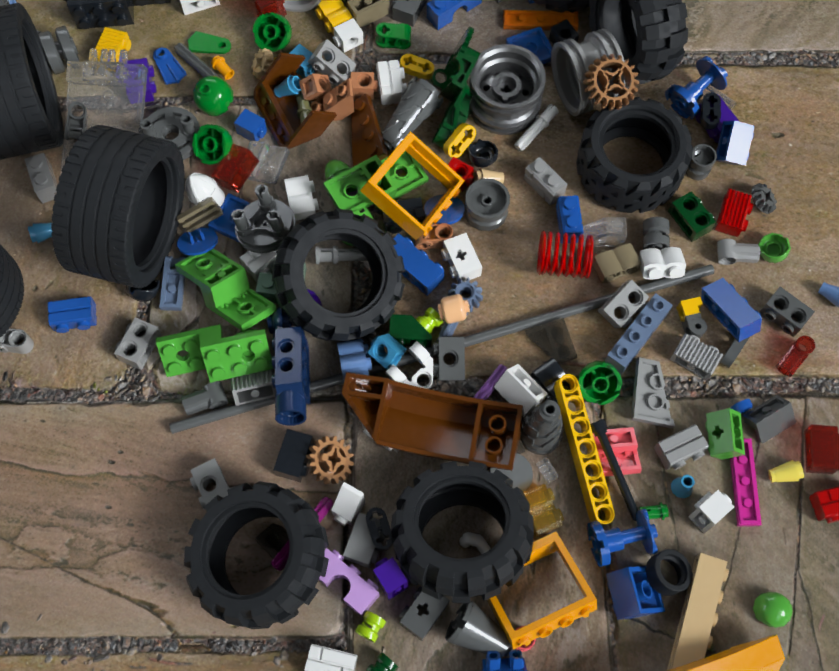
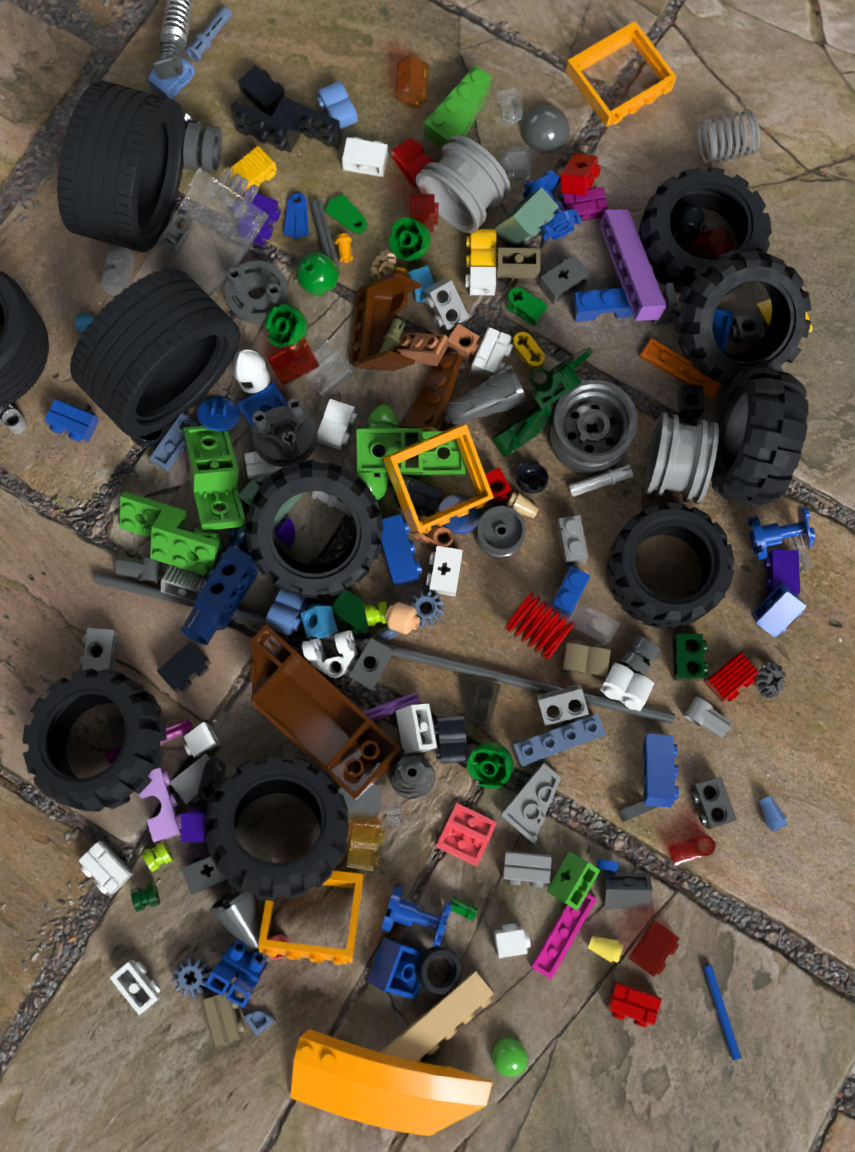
camera: 30 degrees right, 10 degrees up
light grey brick [114,317,162,370] -> none
dark tan tile [177,197,223,232] -> none
blue brick [234,109,267,144] -> none
dark azure cone [274,75,301,98] -> none
nougat brick [299,73,332,101] -> none
medium nougat gear [306,436,354,484] -> none
yellow beam [443,123,476,158] -> none
white arm [459,532,491,554] -> none
blue plate [506,26,552,64] -> none
yellow beam [554,374,615,525] -> none
medium nougat gear [583,54,639,111] -> none
black piece [590,419,638,522] -> none
light grey brick [670,334,723,381] -> none
dark azure cone [671,475,695,498] -> none
leg [676,297,707,339] -> none
dark grey wheel [686,144,717,180] -> none
black beam [700,92,721,130] -> none
bright green hair [758,233,791,263] -> none

